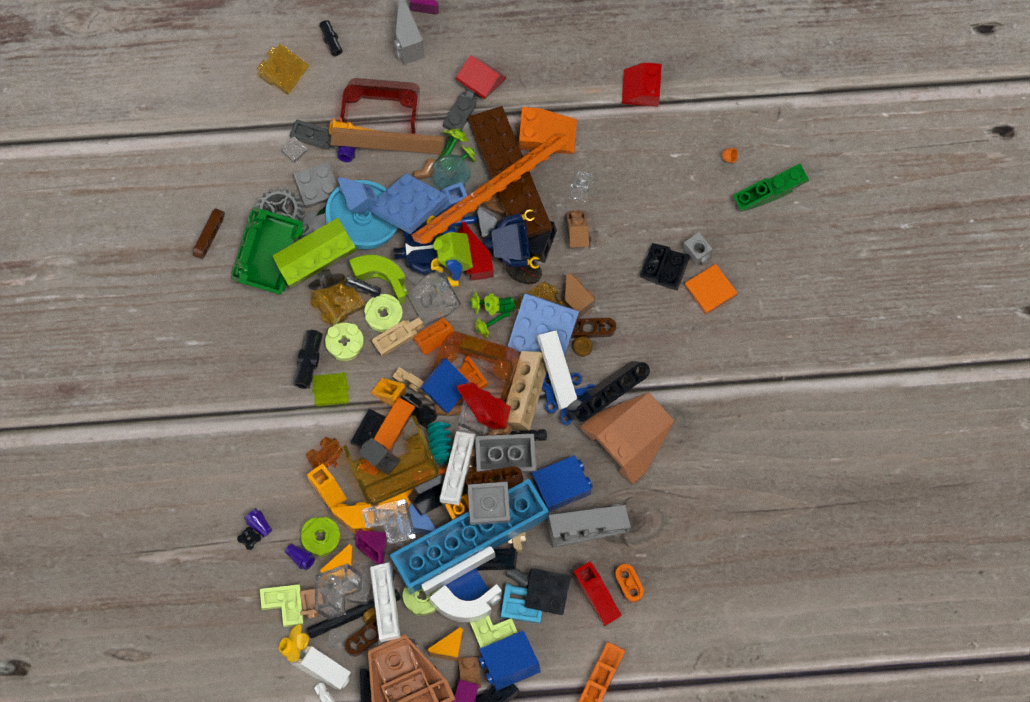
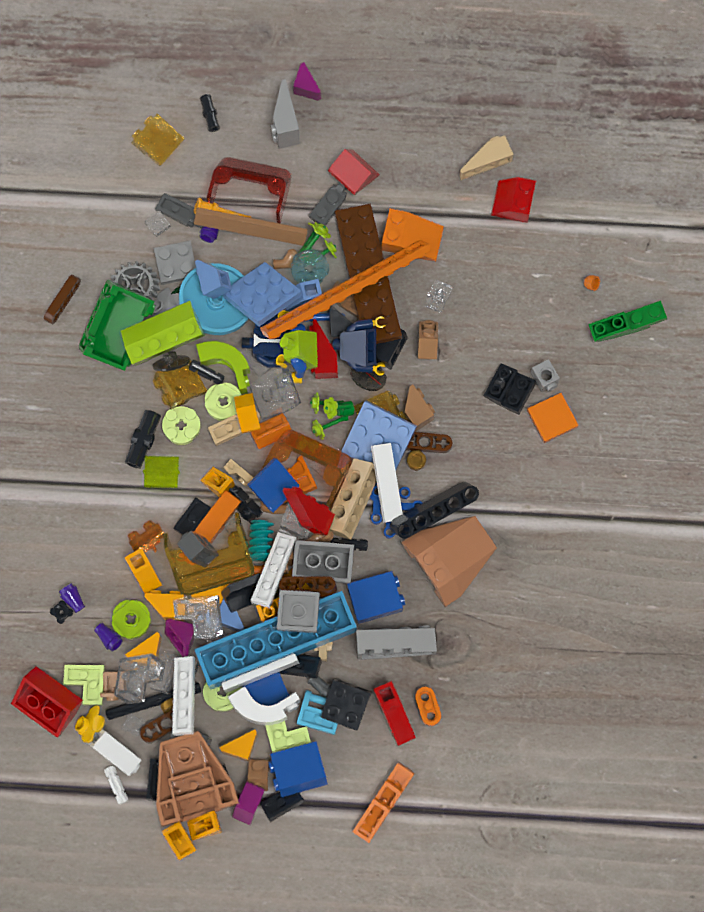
camera: 10 degrees right, 5 degrees up
none -> red slope [11,666,83,738]
none -> light orange slope [234,393,261,433]
none -> tan slope [460,135,513,180]

